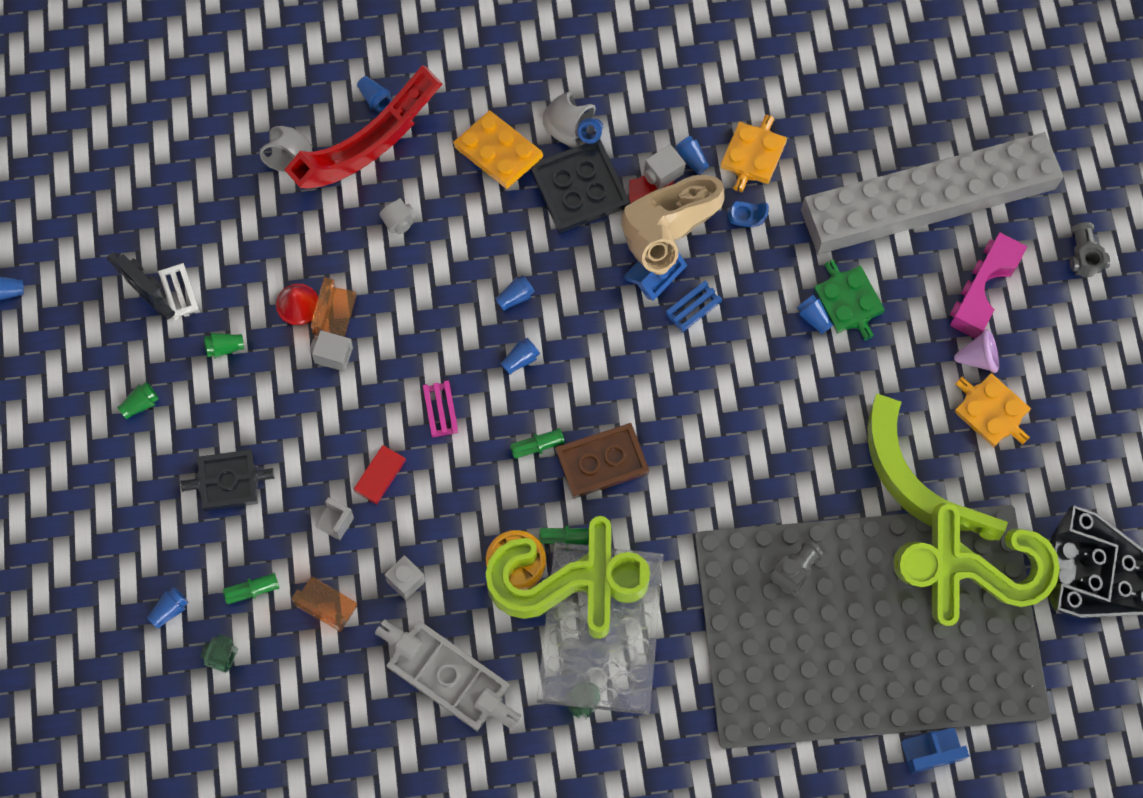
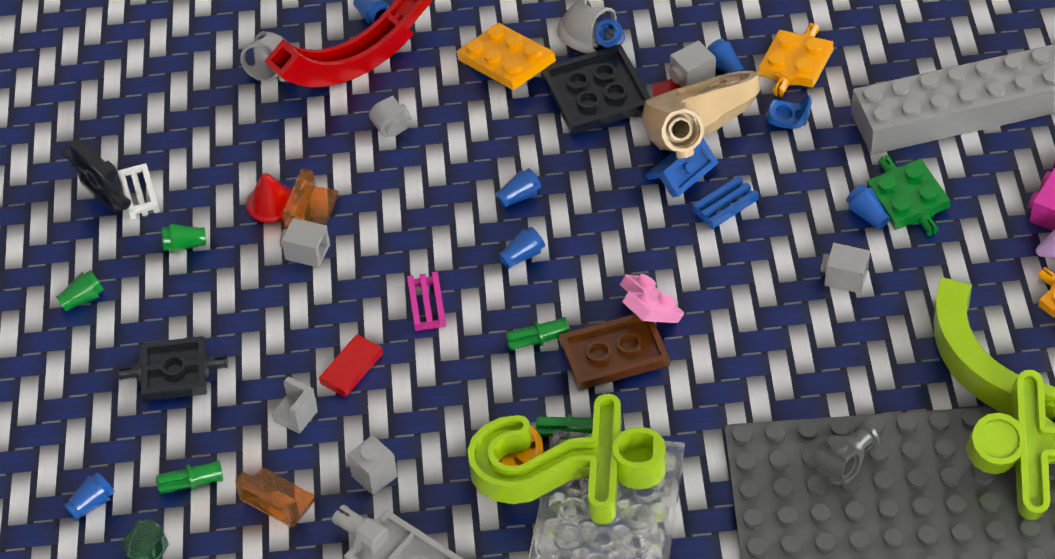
camera: 10 degrees right, 20 degrees down
none -> bright pink plate [620,274,684,323]
none -> light grey brick [821,243,870,293]

